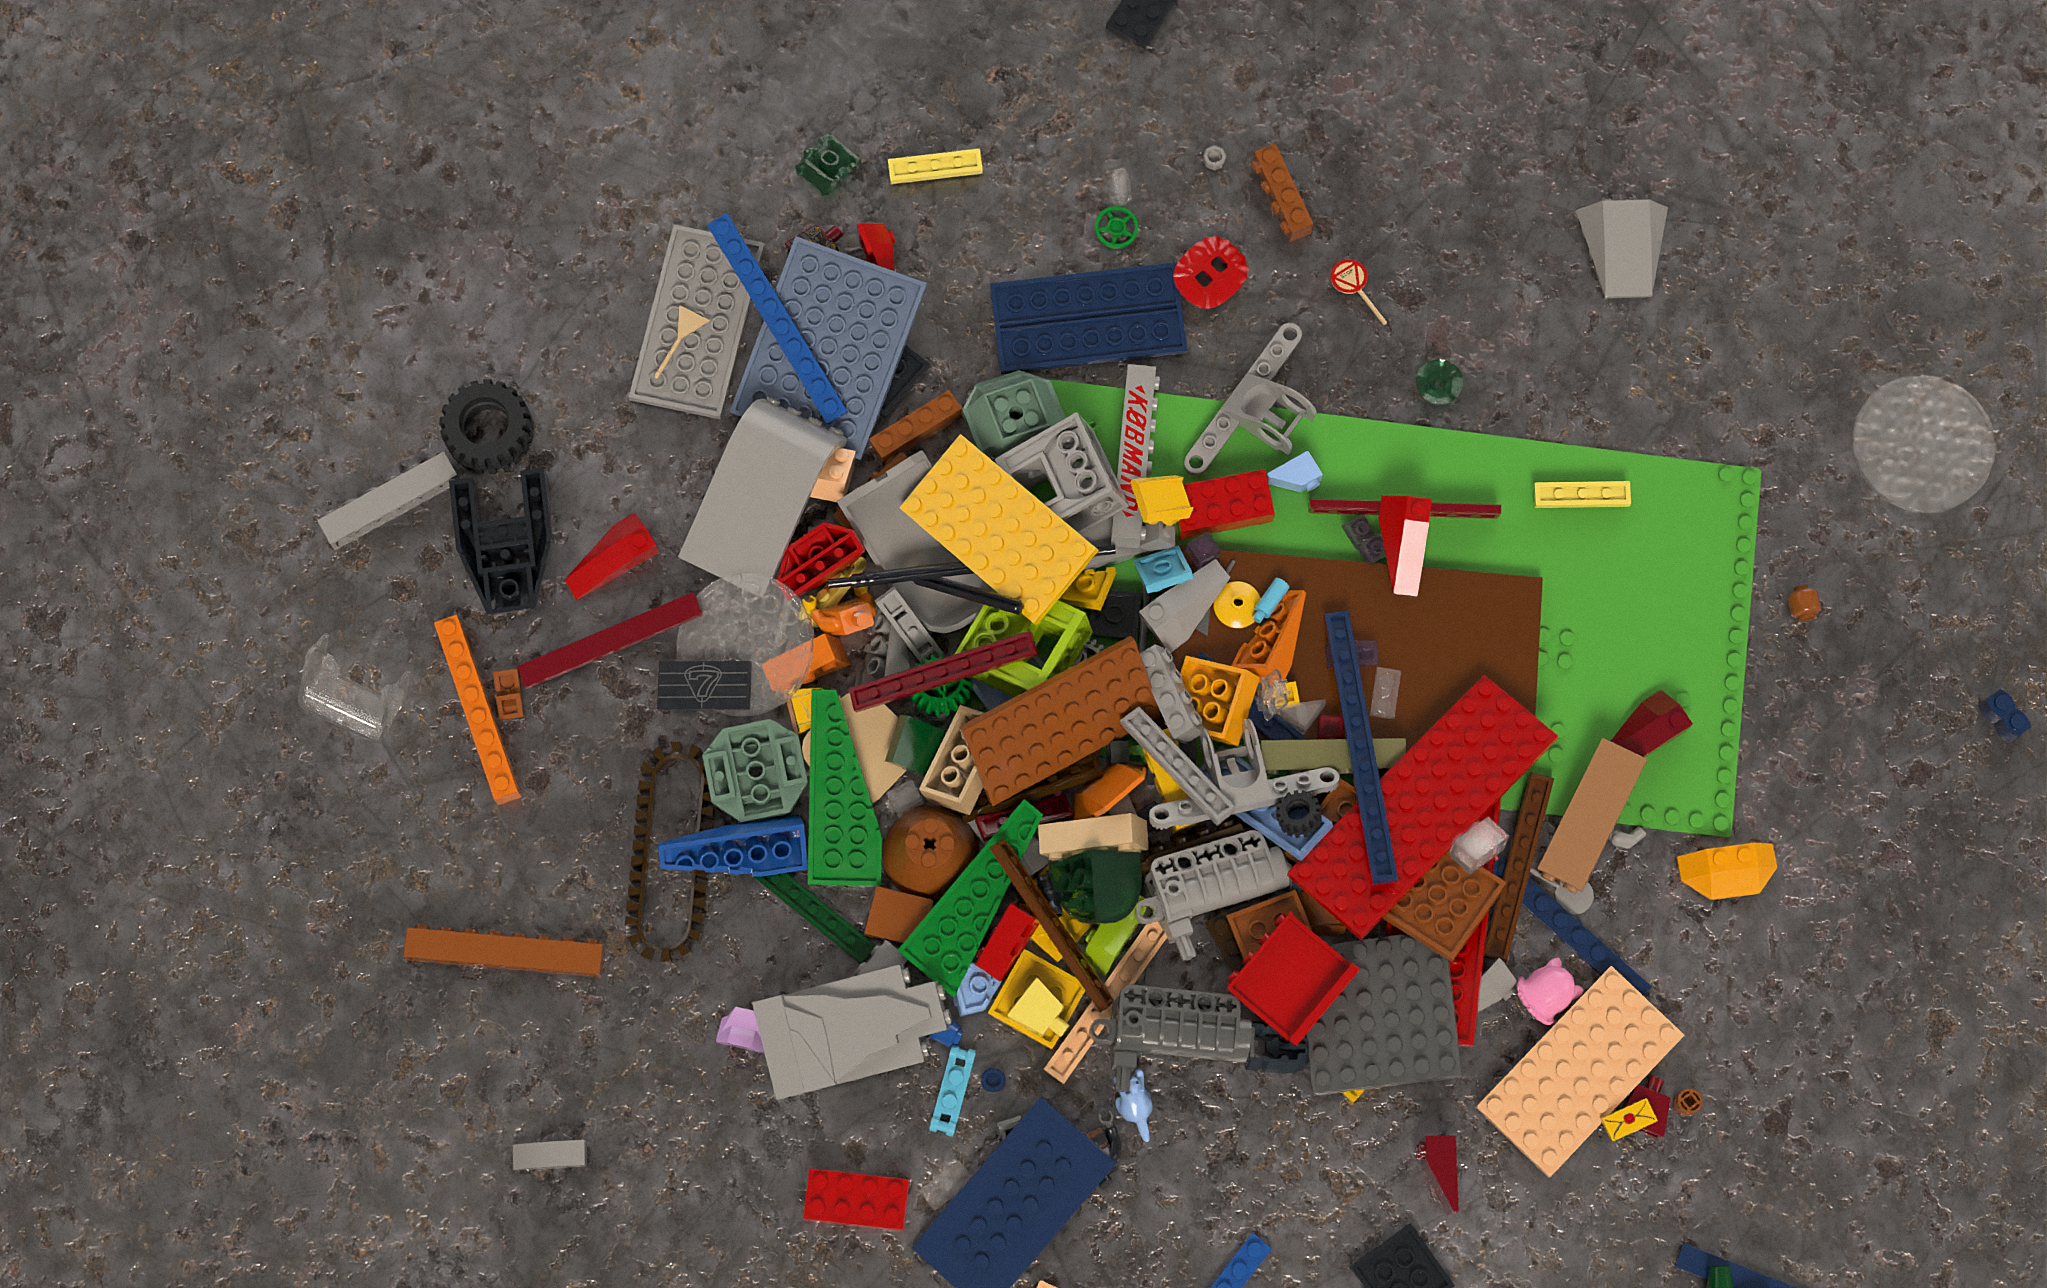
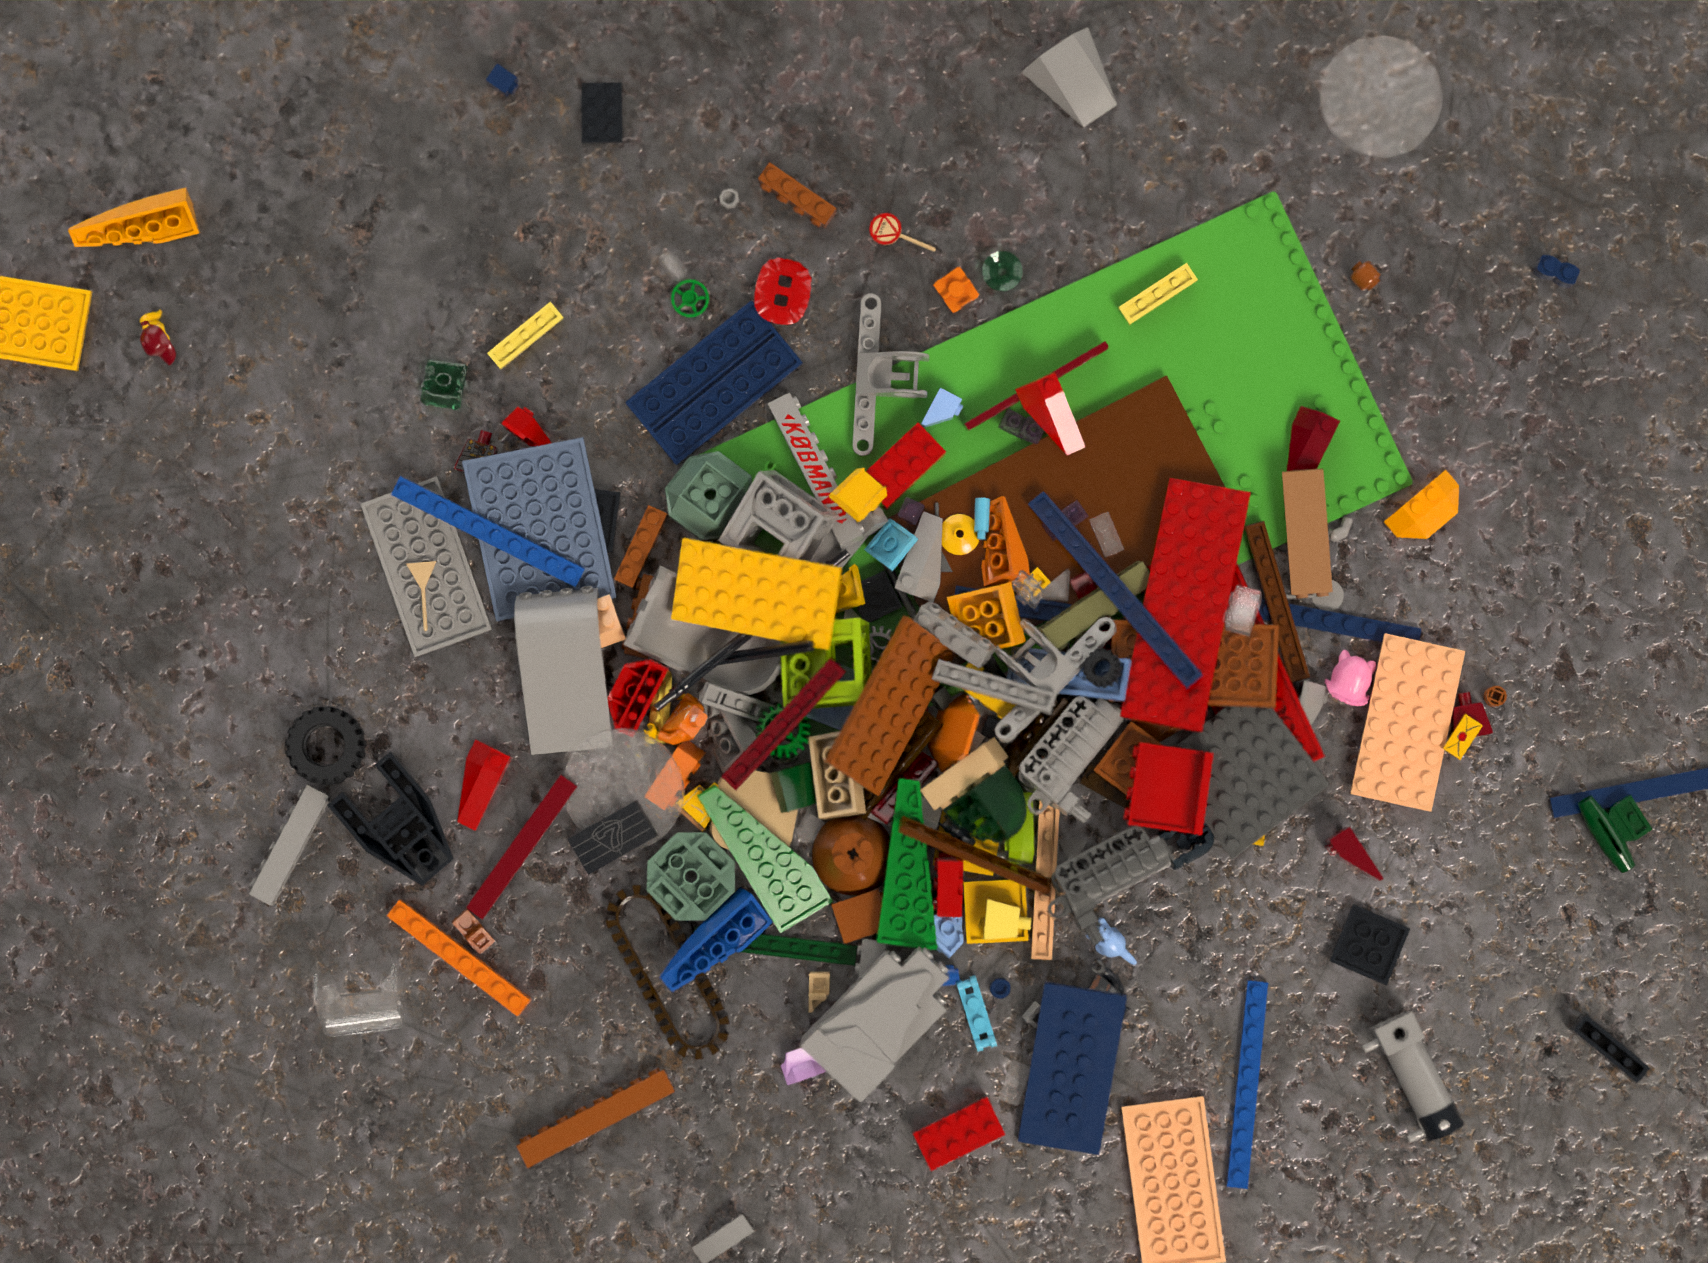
camera: 30 degrees left, 10 degrees up
none -> tan slope [808,971,830,1013]
none -> orange piece [933,267,979,313]

